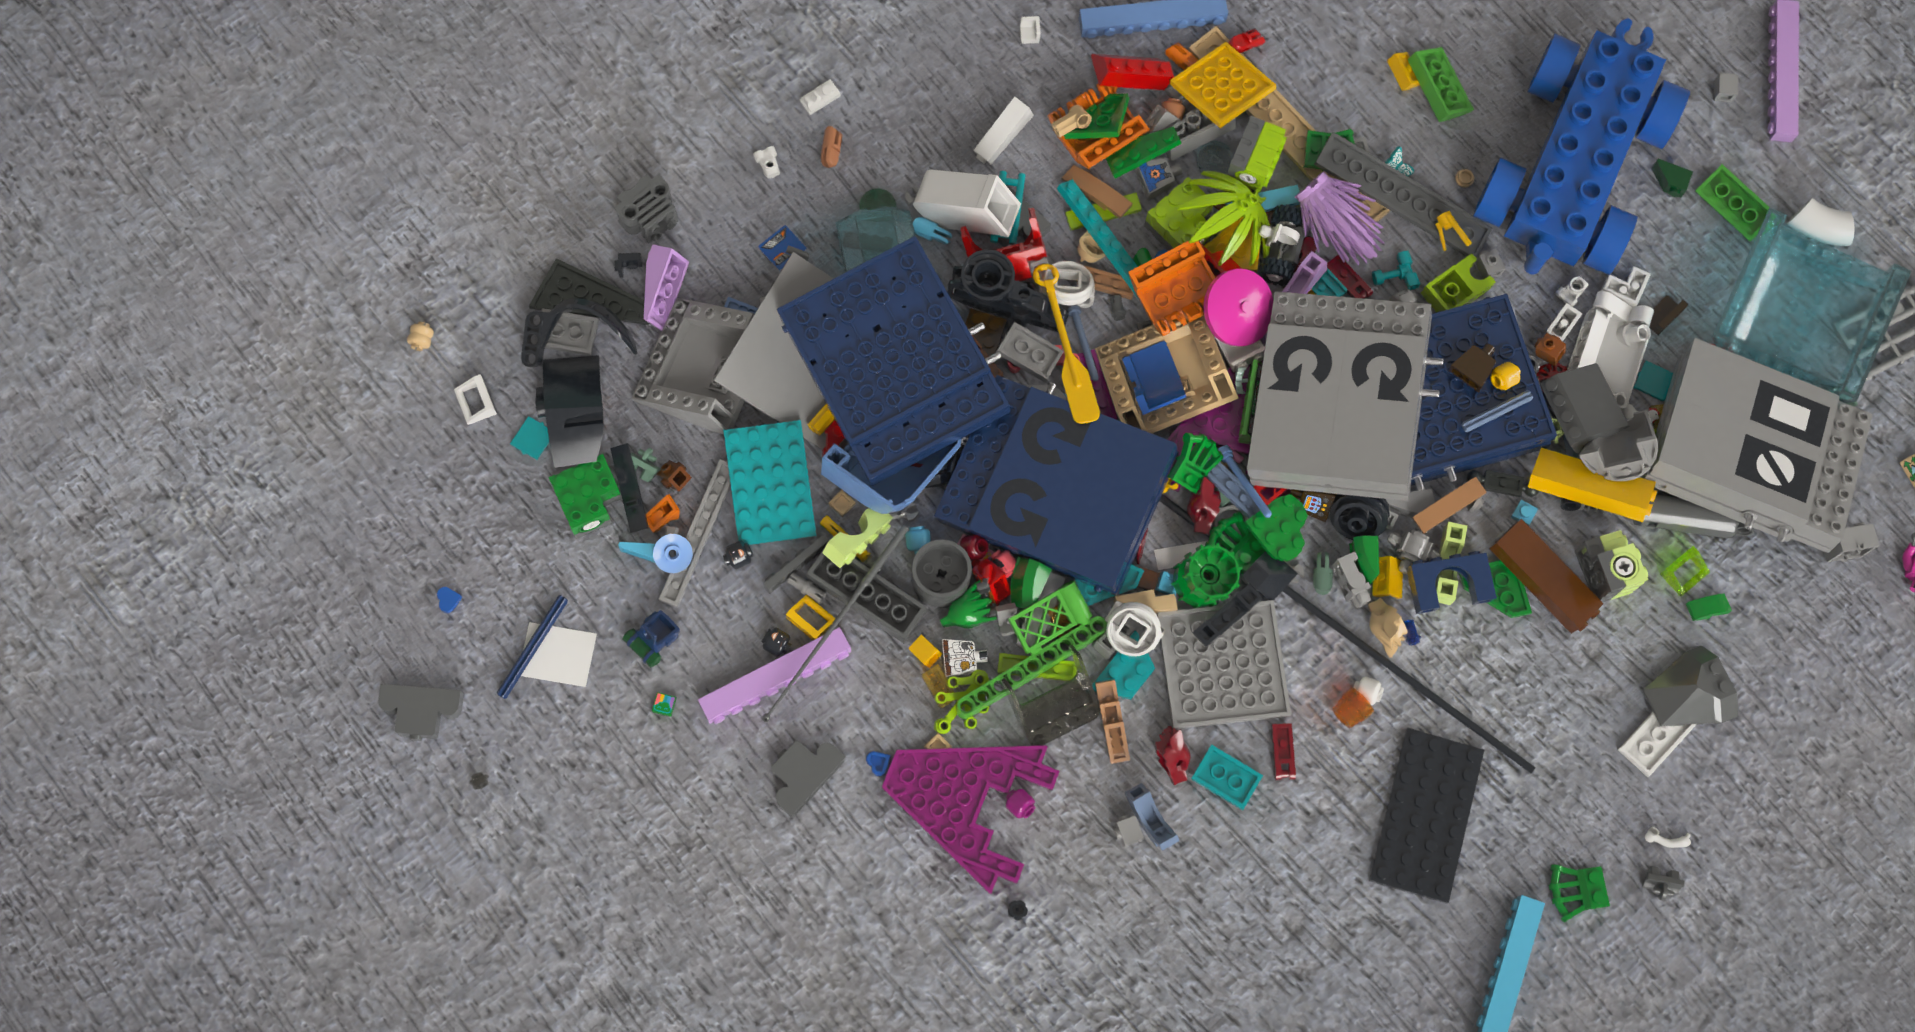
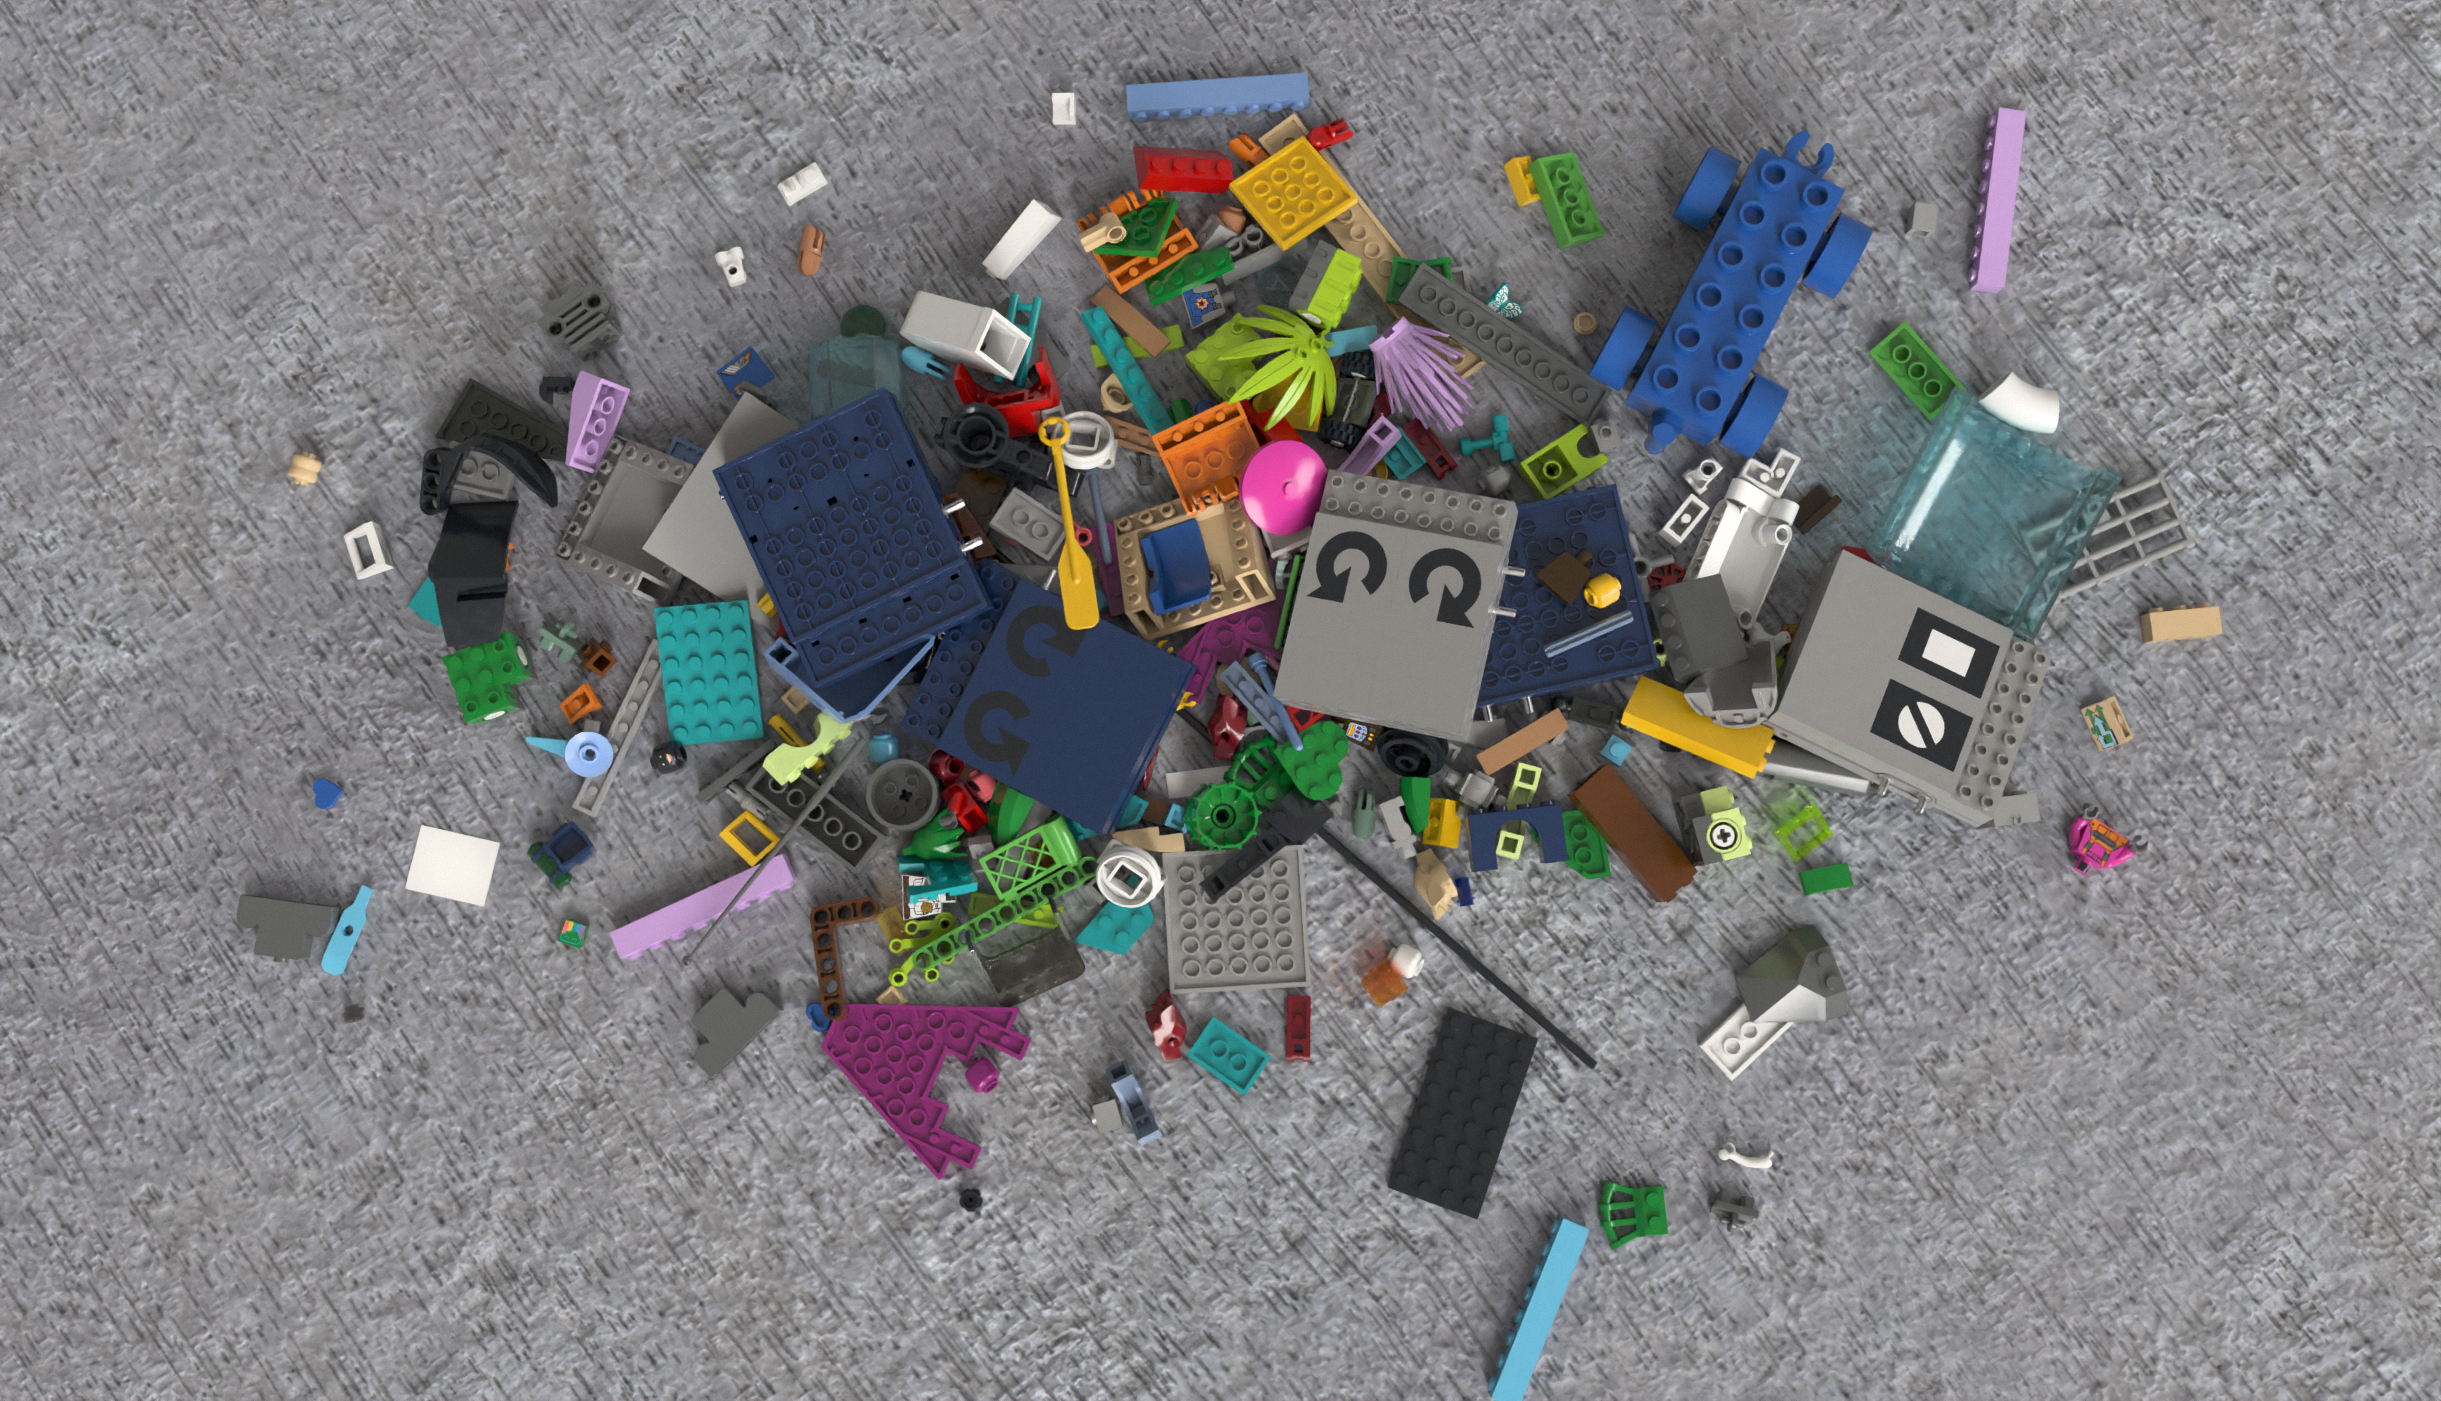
camera: 10 degrees right, 10 degrees up
dark blue axle [497,595,568,699] -> none
black piece [610,443,649,533] -> none
black head [761,627,792,657] -> none
yellow panel [909,634,943,668] -> none
medium nougat slope [1095,679,1130,764] -> none
green plate [1168,433,1223,494] -> none
white piece [1259,224,1300,247] -> none
yellow plant [1435,211,1472,251] -> none
dark orange brick [1534,333,1566,366] -> none
teal piece [1633,360,1673,402] -> none
dark green slope [1652,159,1693,198] -> none
none -> medium azure piece [321,885,374,976]
none -> reddish brown beam [810,897,881,1022]
none -> teal wing [896,855,978,904]

